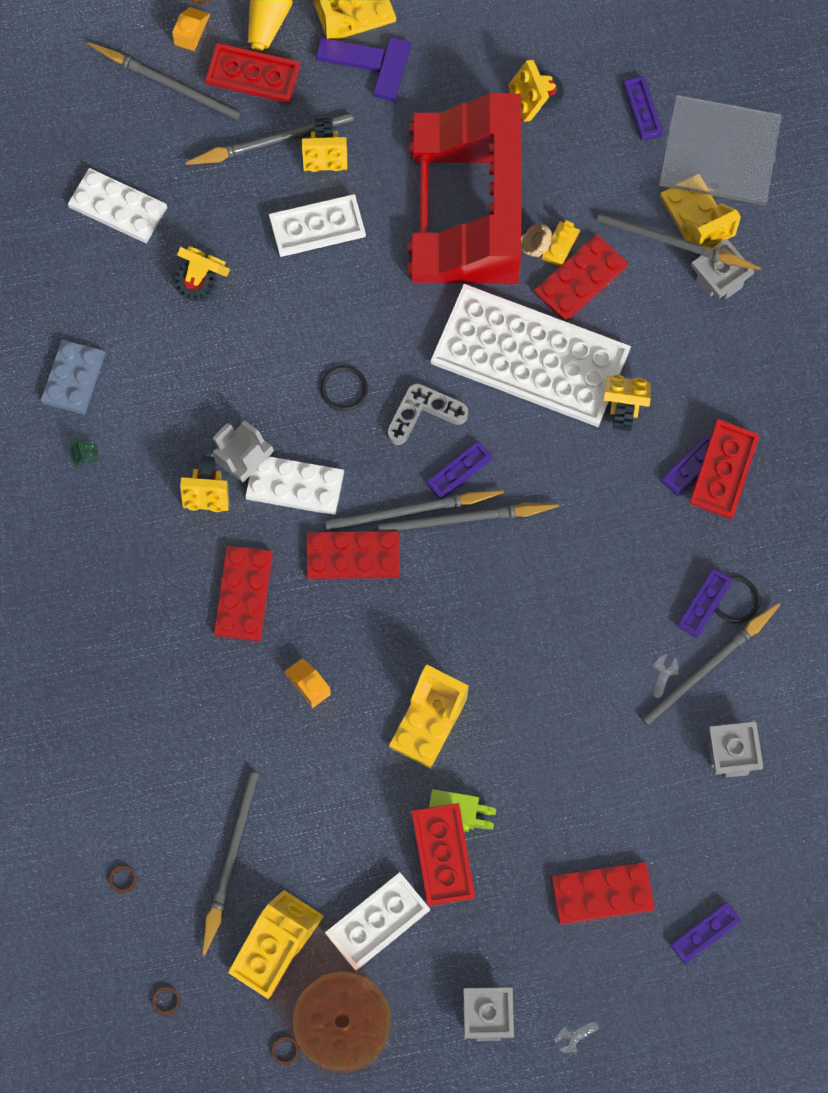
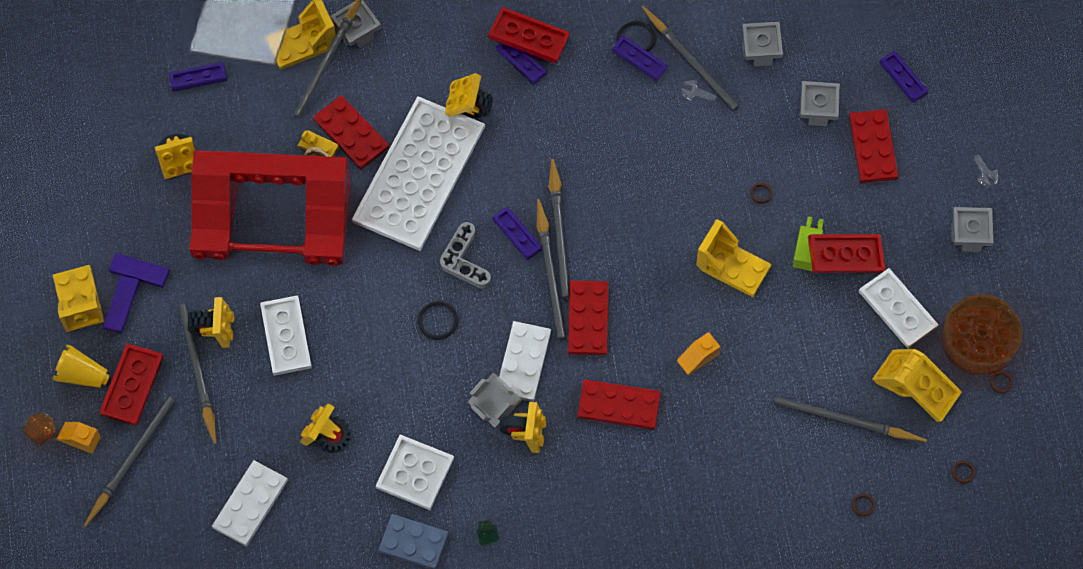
camera: 85 degrees left, 5 degrees down
none -> white plate [376,435,454,510]
none -> reddish brown piece [750,183,772,203]
none -> light grey panel [799,81,840,126]

